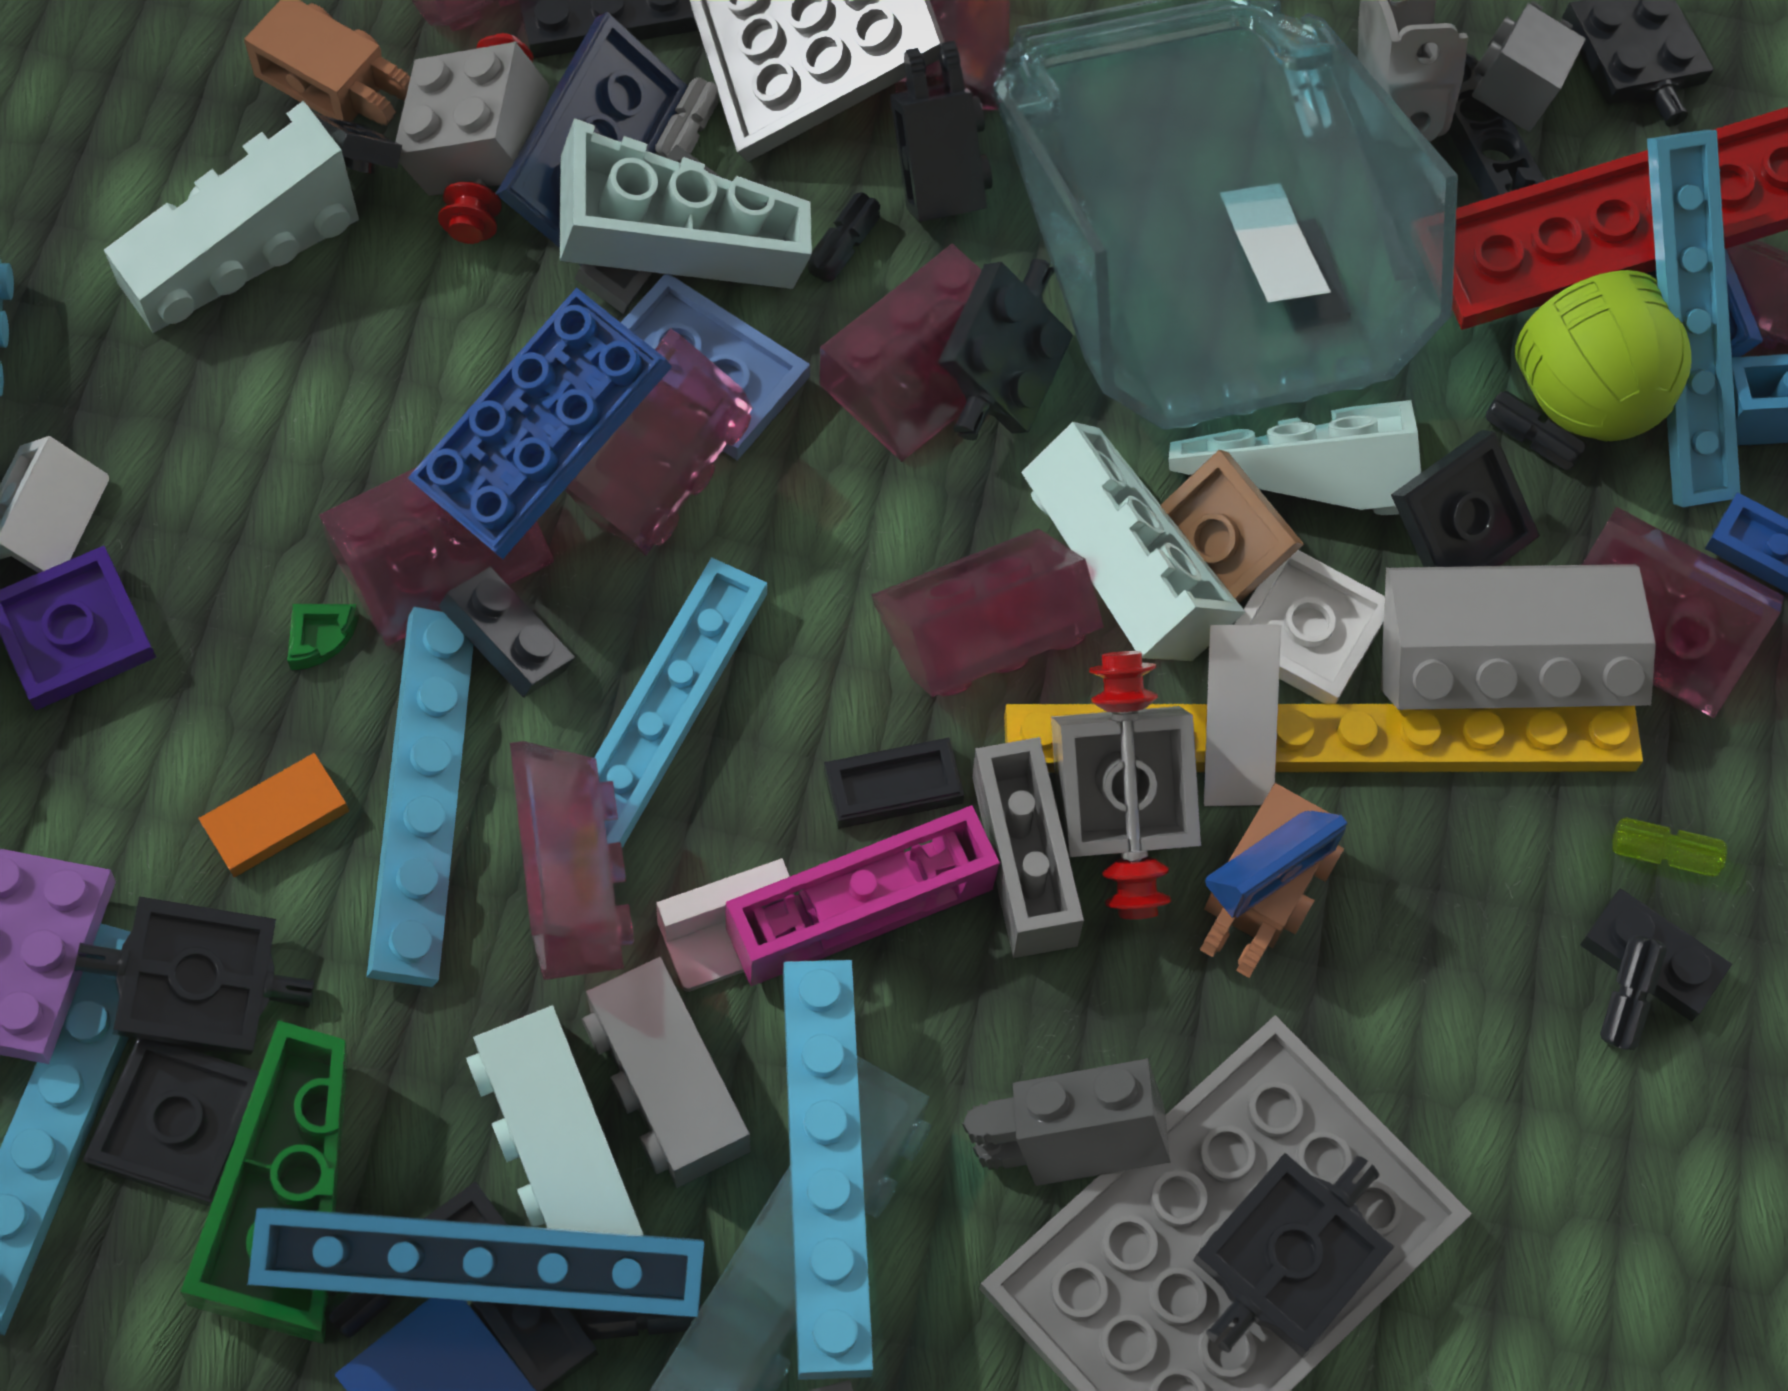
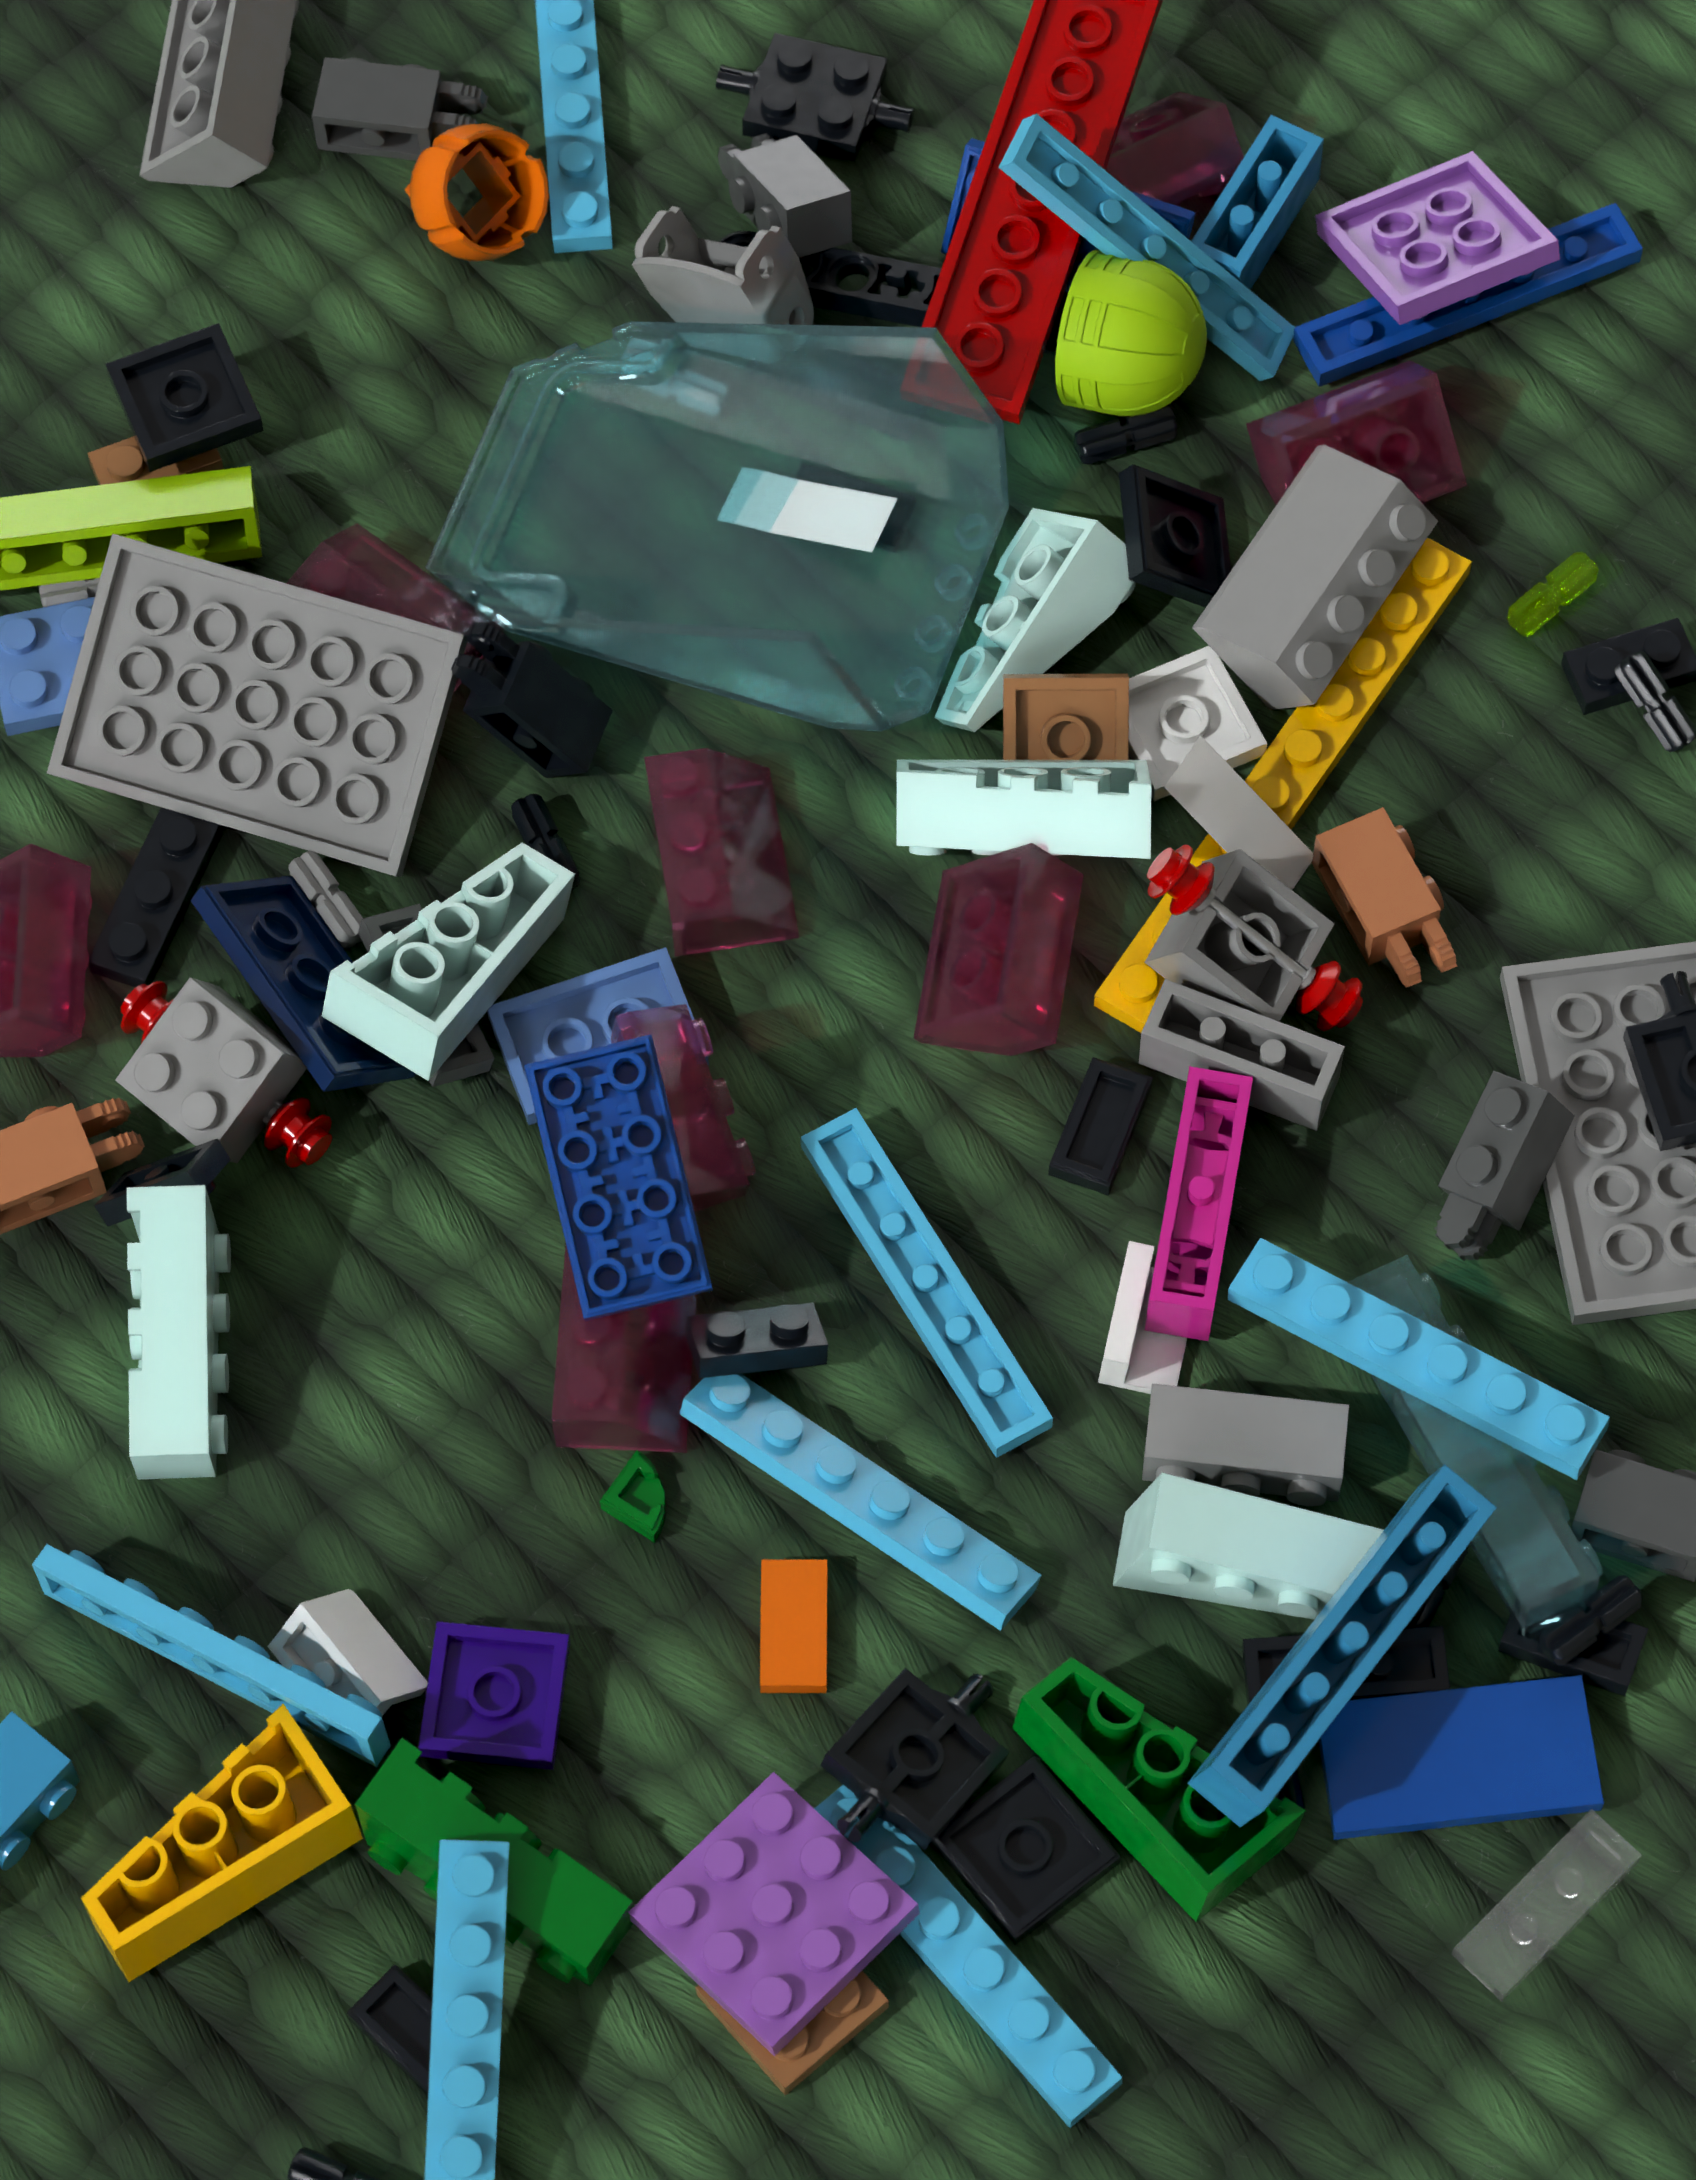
camera: 50 degrees left, 0 degrees up
clear pink slope [510,741,634,980] -> none
black plate [938,259,1073,441] -> none
blue slope [1205,811,1347,918] -> none

